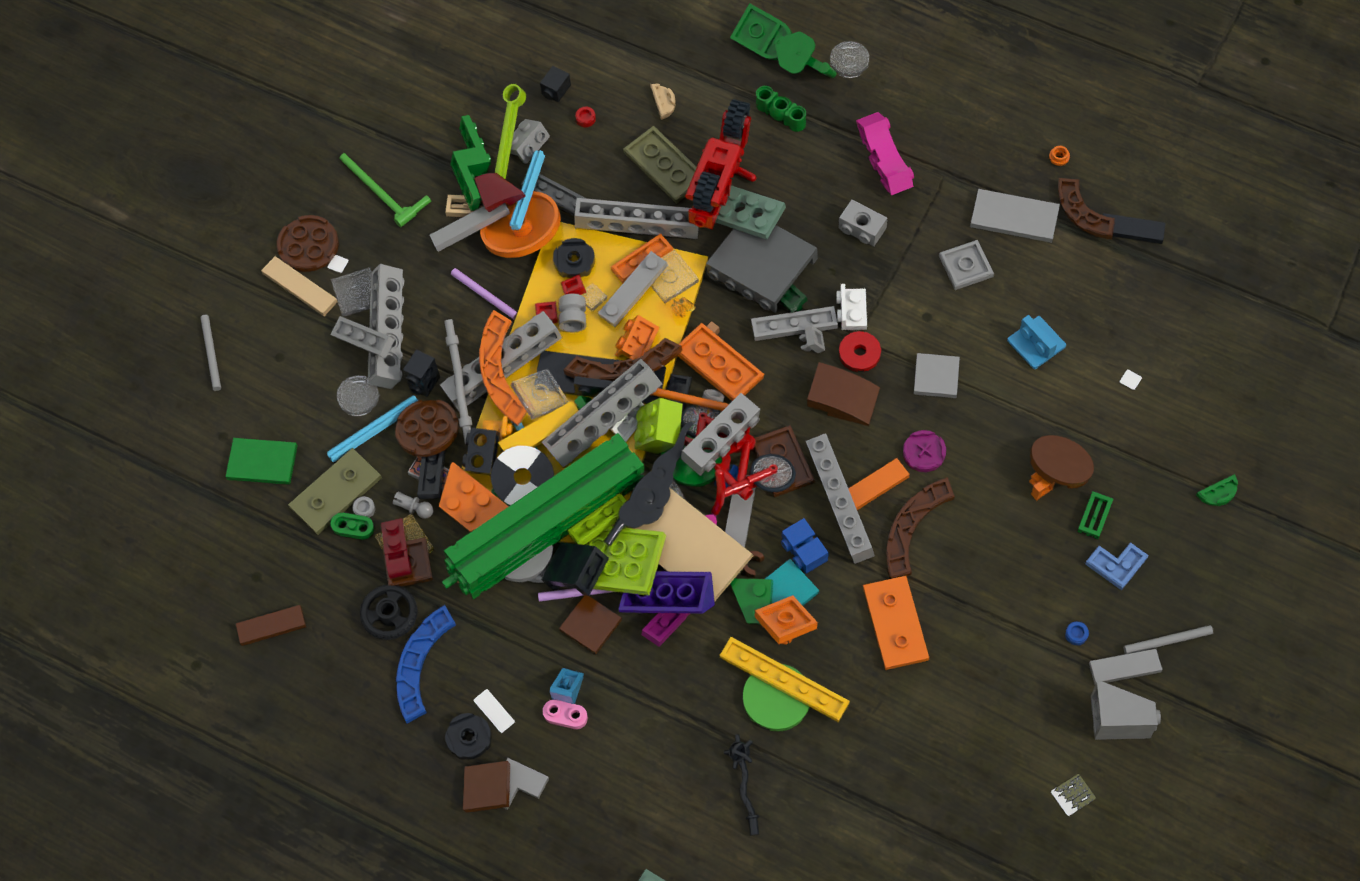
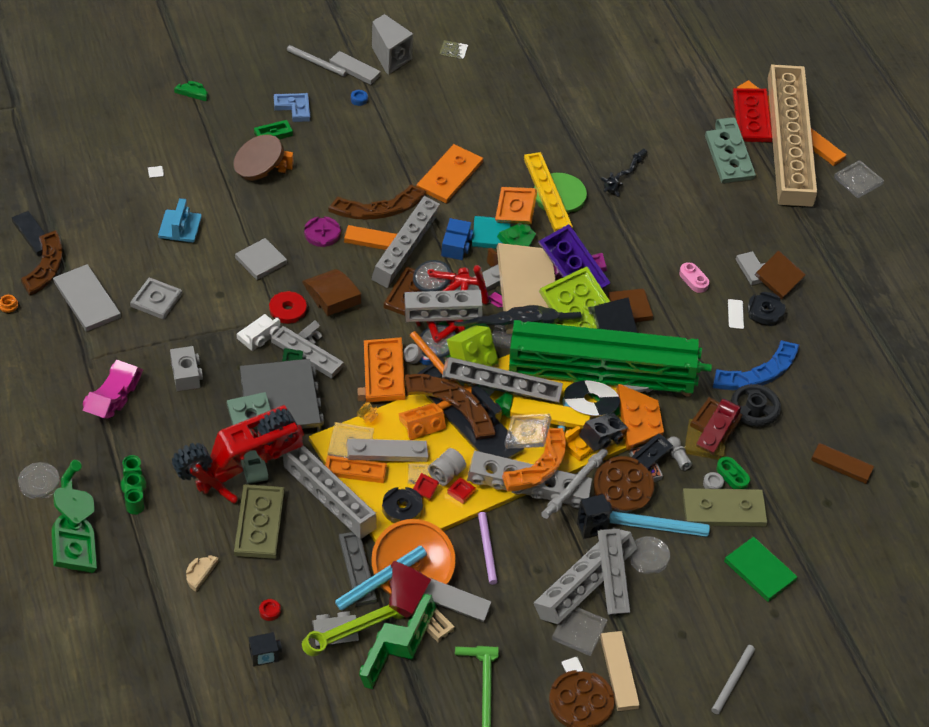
camera: 145 degrees left, 15 degrees down
dark azure slope [550,668,584,704] -> none

